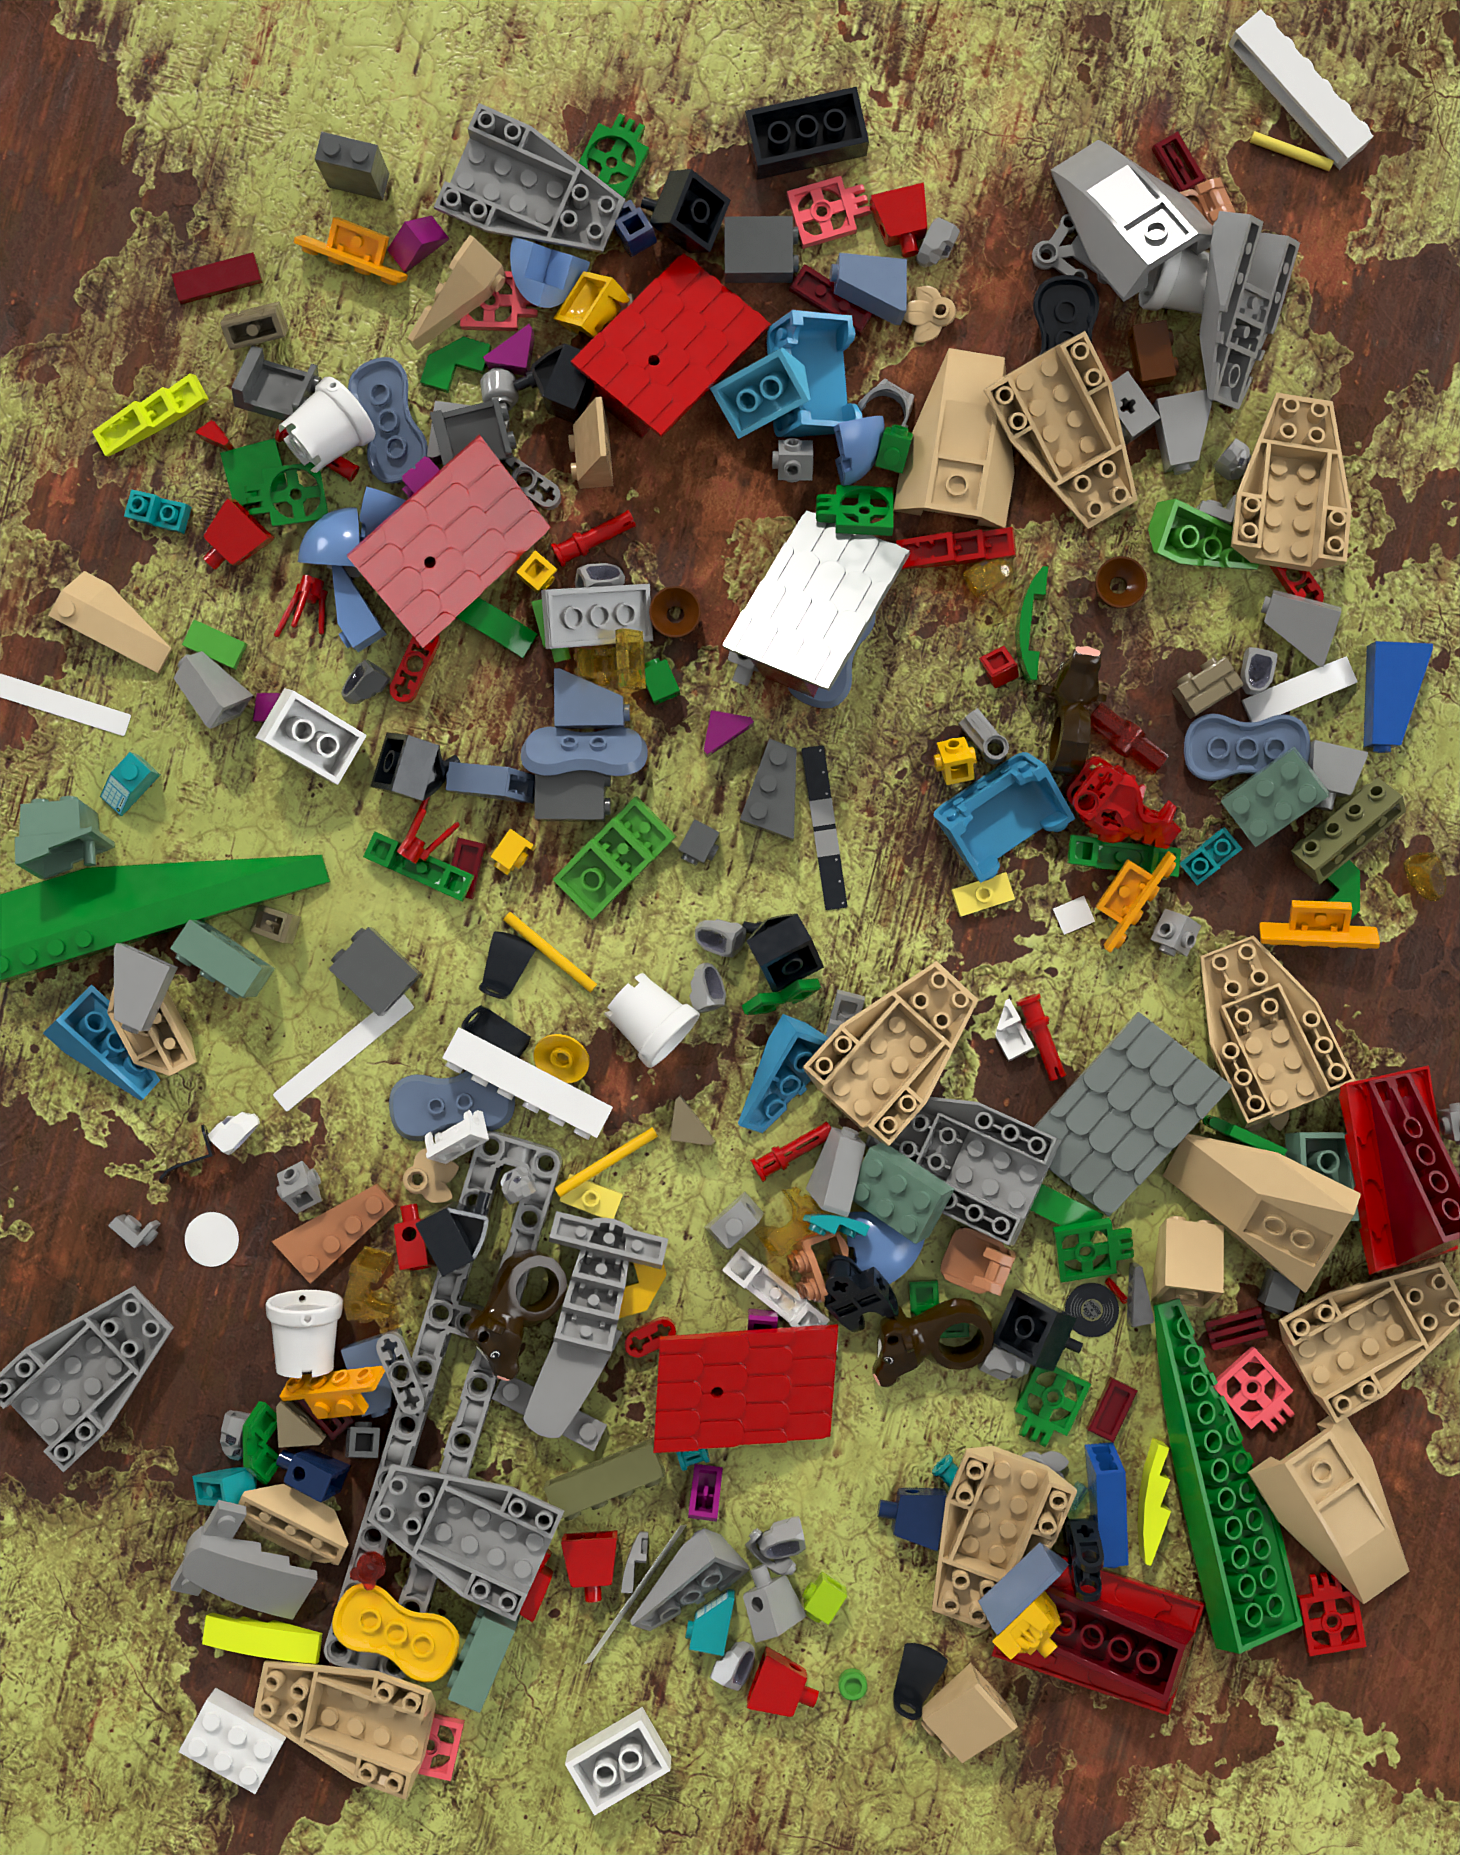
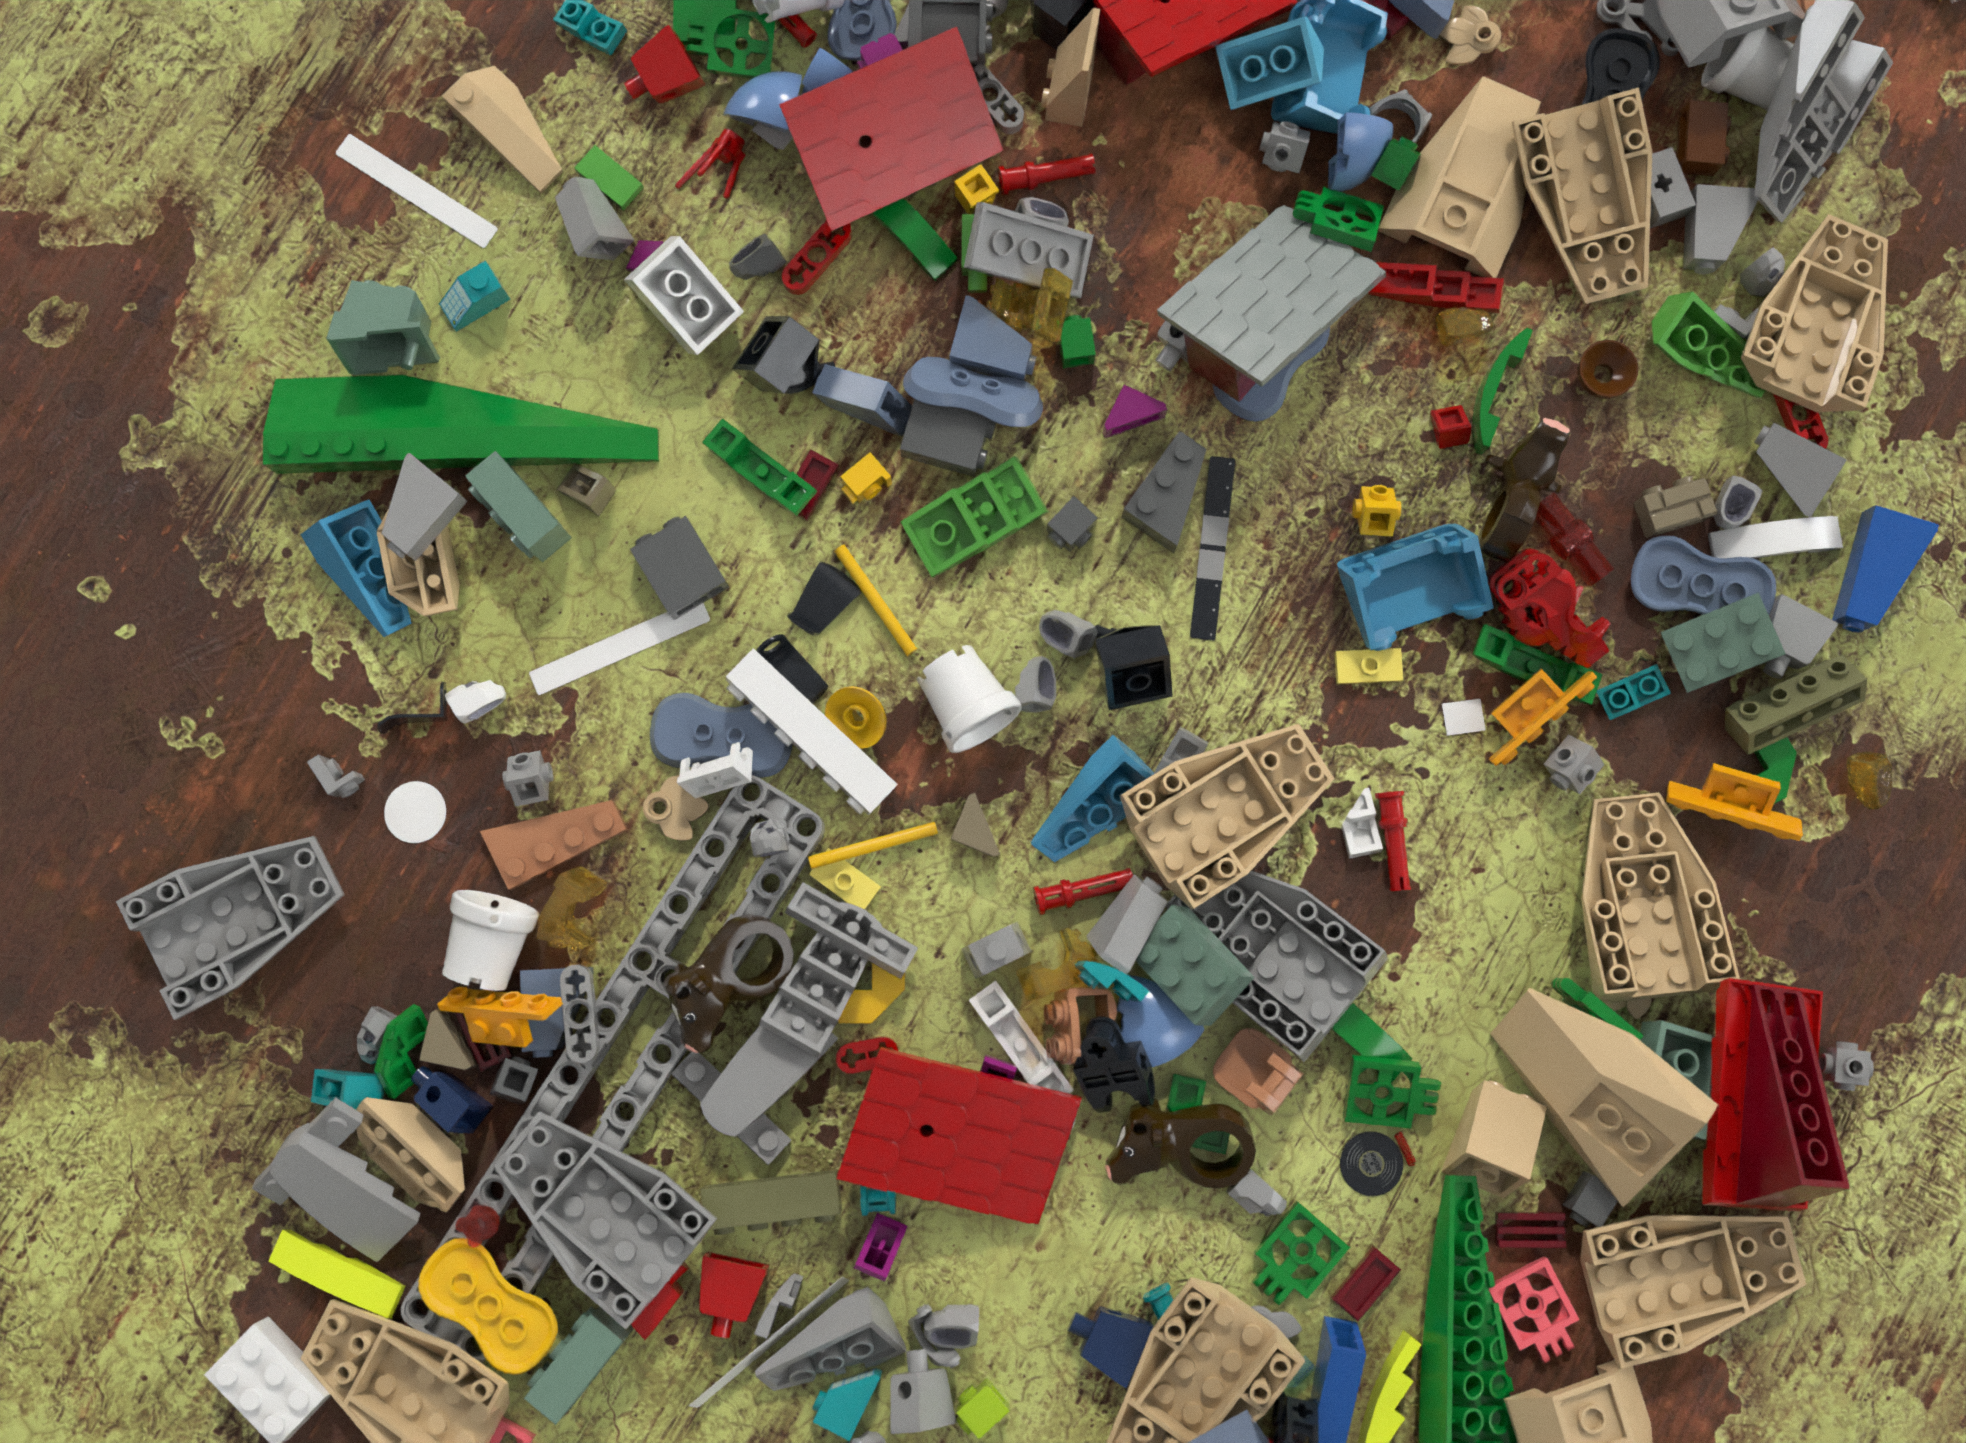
camera: 20 degrees right, 5 degrees down
medium blue slope [332,565,387,652] -> none
red torso [394,1204,437,1272] -> none
red plant [397,797,460,864] -> none
black piece [415,1190,491,1277] -> none
reddish brown piece [649,586,701,638] -> none
green tile [741,978,821,1015] -> none
light grey piece [958,708,1009,764] -> none
black piece [993,1289,1083,1372] -> none
light grey piece [1034,1012,1232,1217] -> none
flat silver slope [1127,1262,1154,1327] -> none

